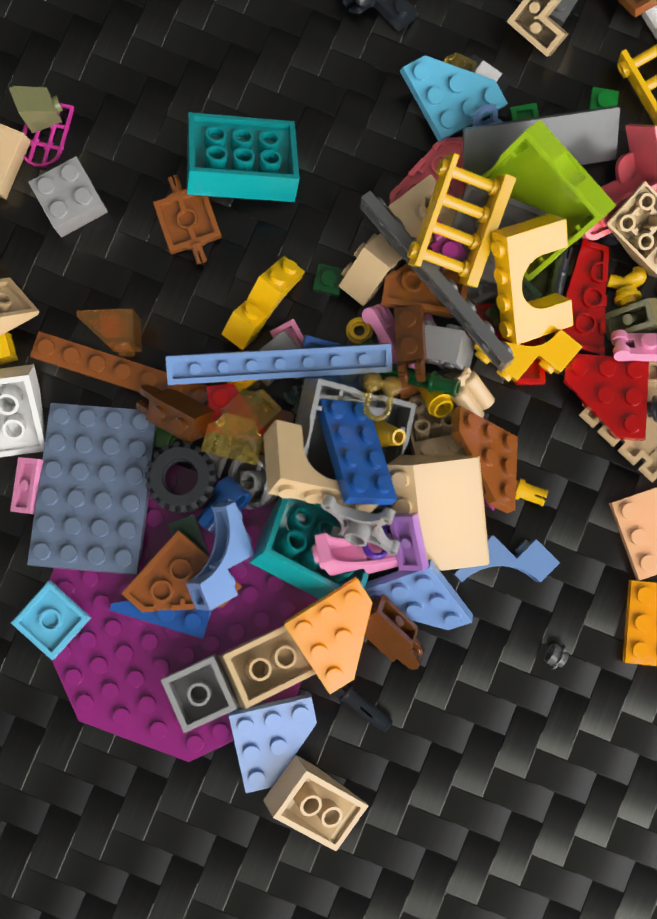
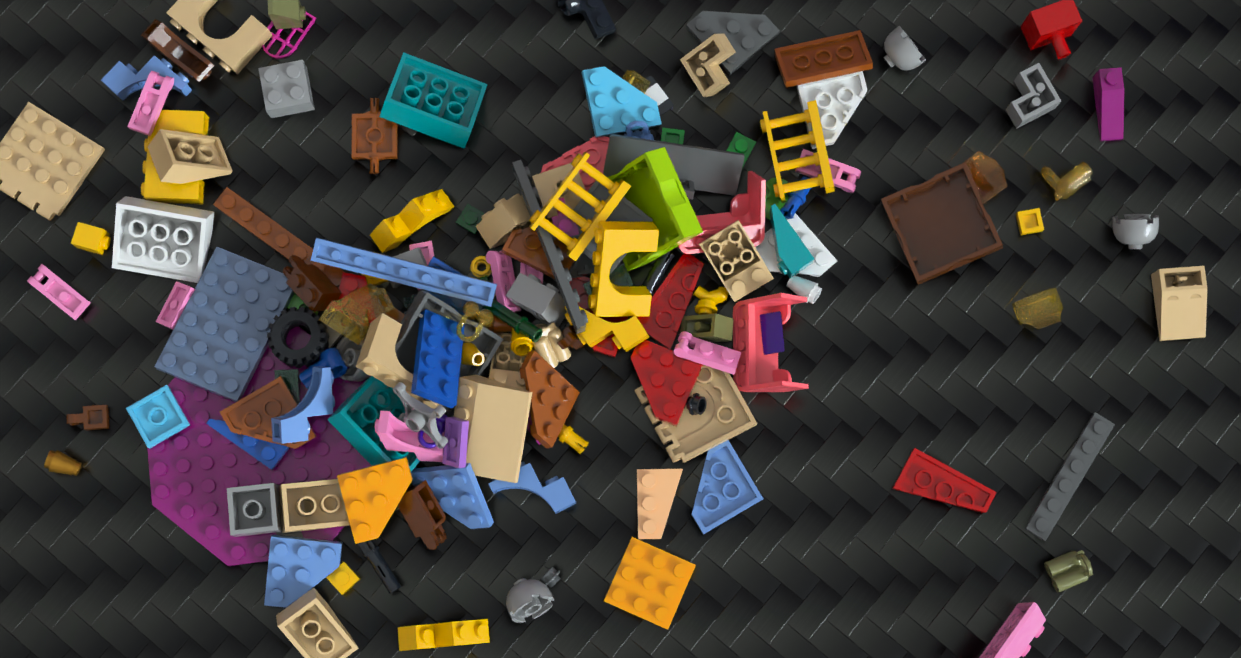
camera: 20 degrees right, 5 degrees down
clear orange slope [76,309,142,357] -> none
reddish brown hinge [394,305,427,384] -> none
none -> yellow plate [326,562,360,595]
none -> yellow arch [398,619,490,651]
none -> light grey cylinder [506,578,554,623]
none -> reddish brown plate [557,325,587,350]

